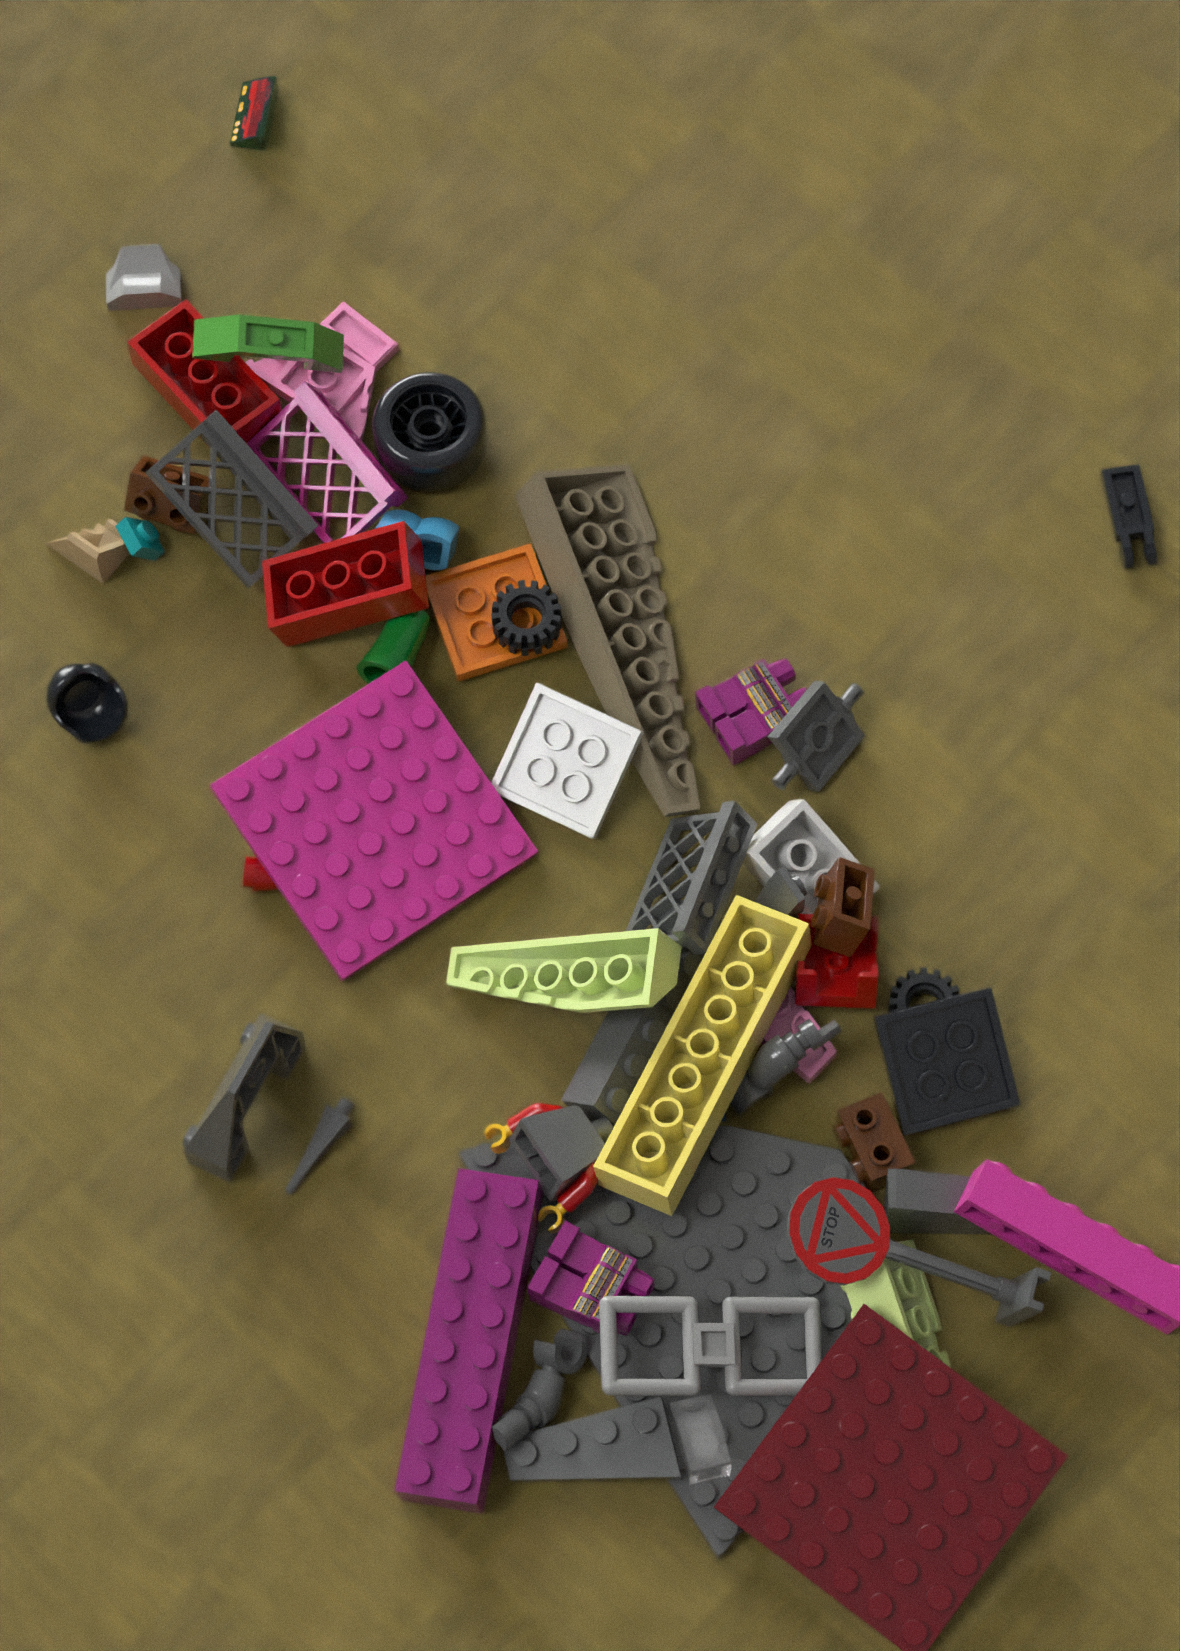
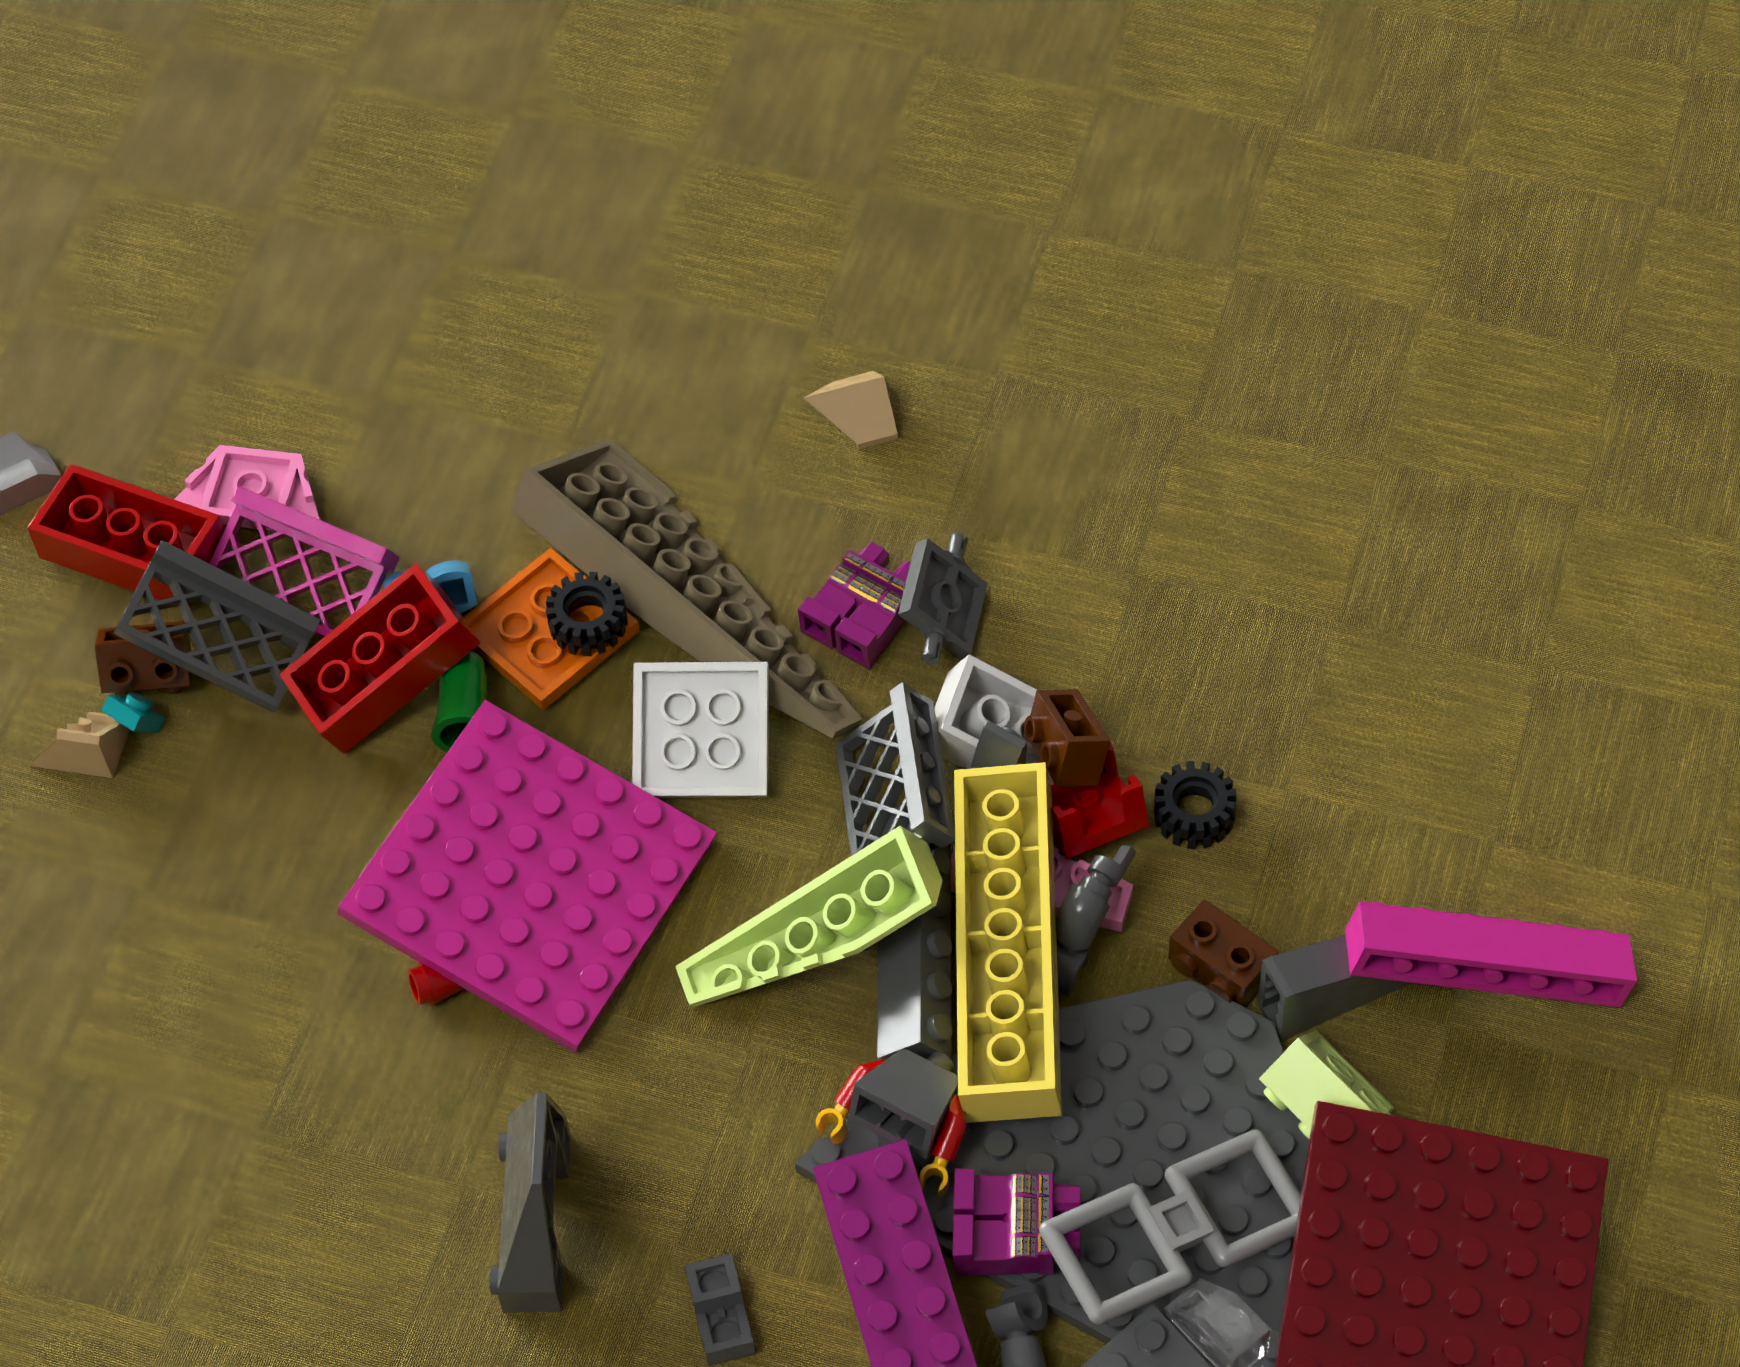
camera: 25 degrees left, 10 degrees down
black piece [46,663,129,744] -> none
bright green slope [192,314,344,373] -> none
slope [229,76,279,151] -> none
dark grey piece [285,1096,356,1195] -> none
bright pink tile [320,301,399,372] -> none
black wheel [372,372,487,492] -> none
dark grey piece [786,1177,1051,1327] -> none
black plate [873,987,1021,1135] -> none
black hinge [1100,464,1157,569] -> none
none -> dark grey slope [684,1254,756,1365]
none -> tan slope [804,371,898,450]

